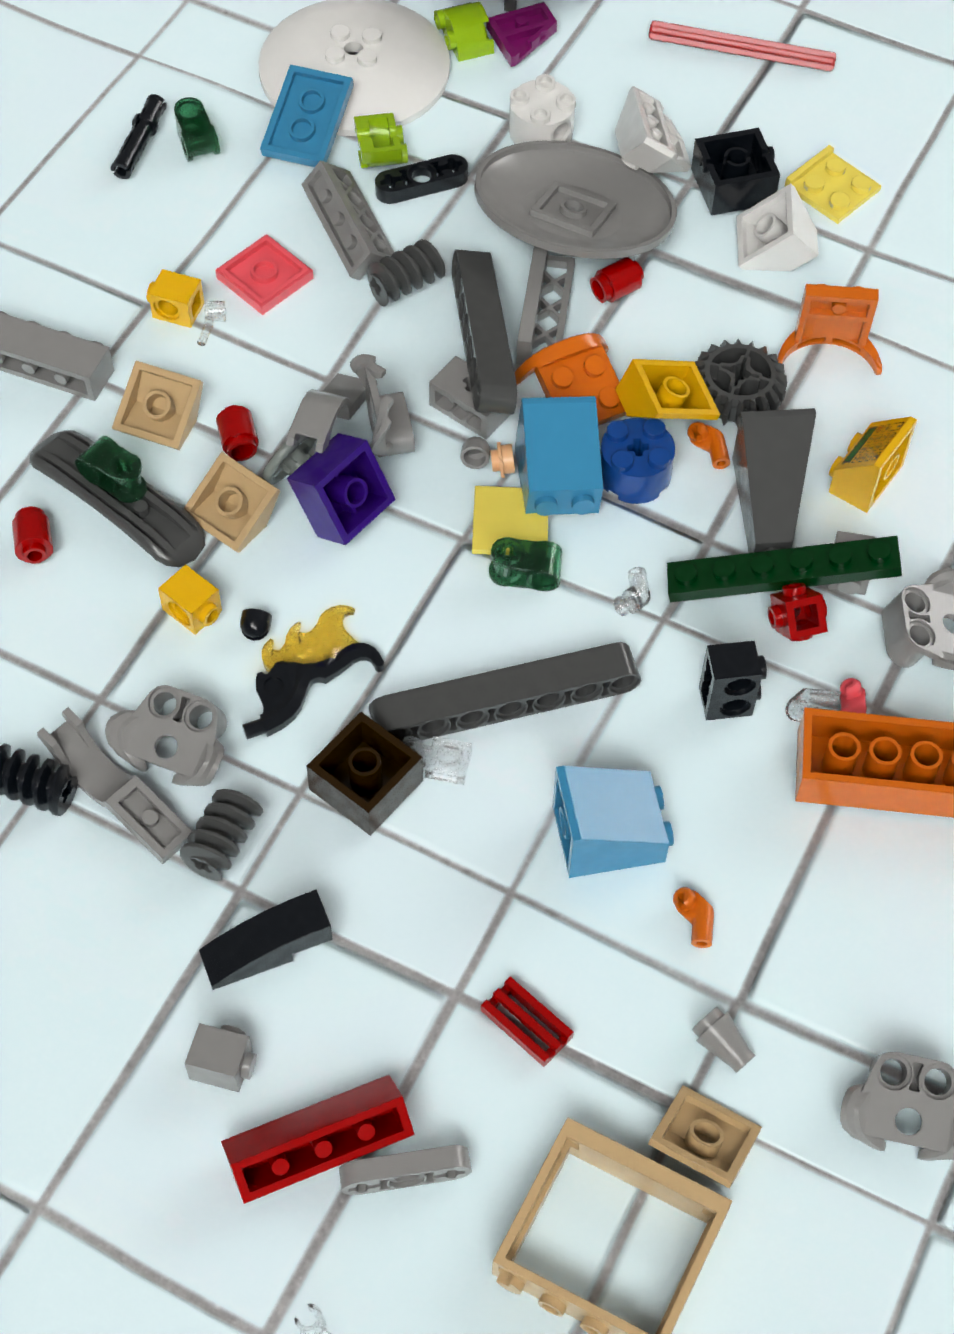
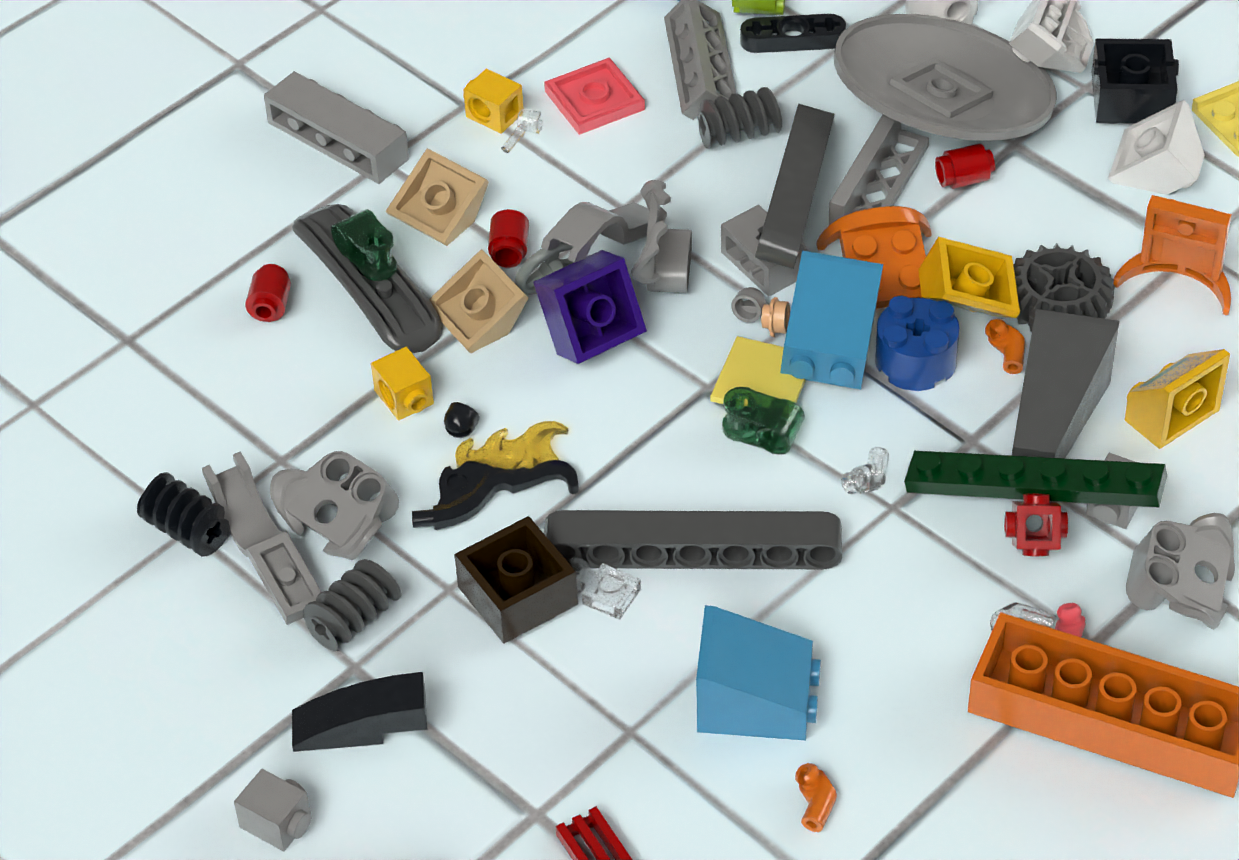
camera: 20 degrees right, 10 degrees down
black brick [699,640,767,720] -> none

